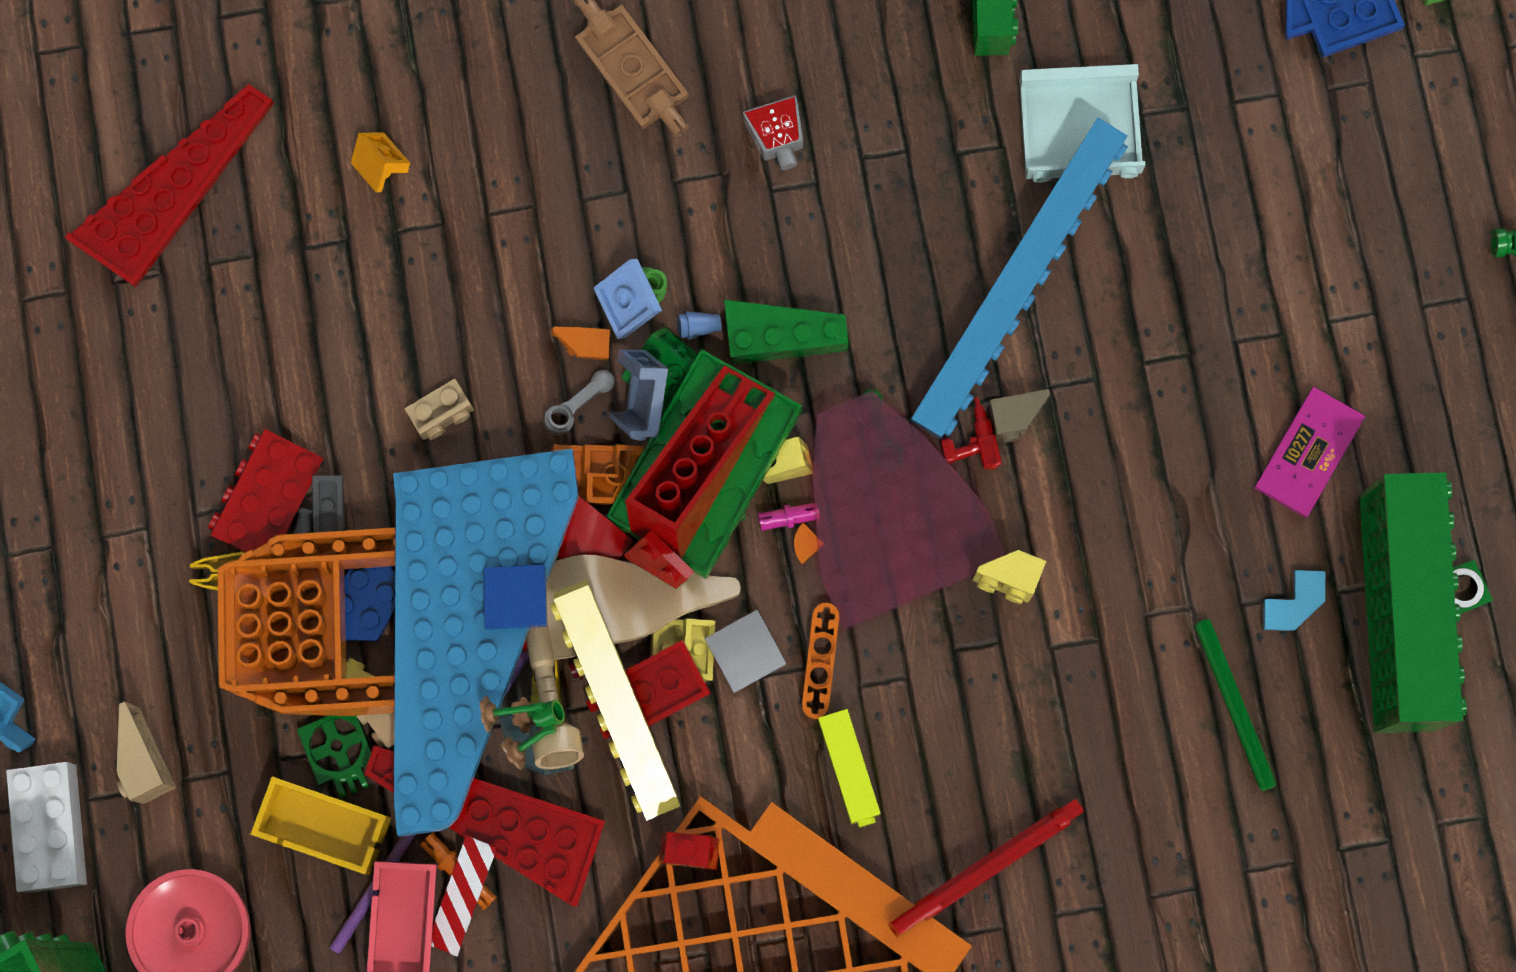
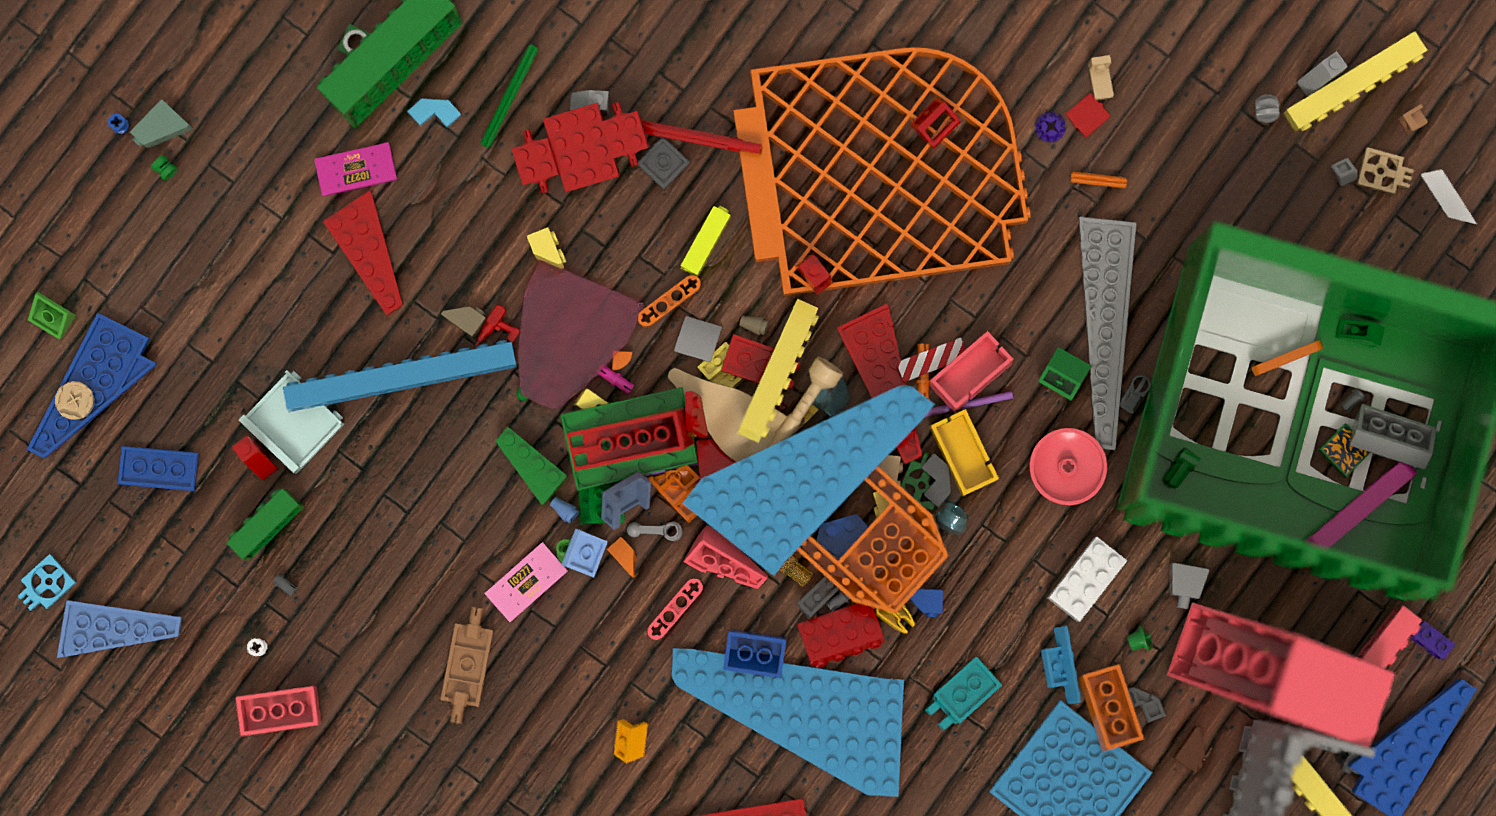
camera: 140 degrees left, 5 degrees up
tan slope [117,701,177,804] -> none
tan bracket [404,379,474,440] -> none
plant [480,696,565,769] -> none
blue tile [484,565,548,630] -> none
torso [743,95,803,170] -> none
none -> red slope [232,436,278,481]
none -> red wing [323,190,403,316]
none -> bright pink tile [484,542,568,622]
none -> red piece [512,102,649,193]
none -> light grey slope [570,90,609,115]
none -> dark grey tile [638,137,690,190]
none -> coral beam [648,578,703,640]
none -> dark azure wing [672,648,904,797]
none -> coral wedge [683,525,768,589]
none -> blue slope [723,629,787,678]
none -> dark tan cone [740,315,769,336]
none -> clear yellow piece [779,555,813,587]
none -> blue slope [909,589,943,617]
none -> dark grey tile [921,454,951,508]
none -> teal tile [925,656,1002,730]
none -> clear light blue piece [935,502,969,535]

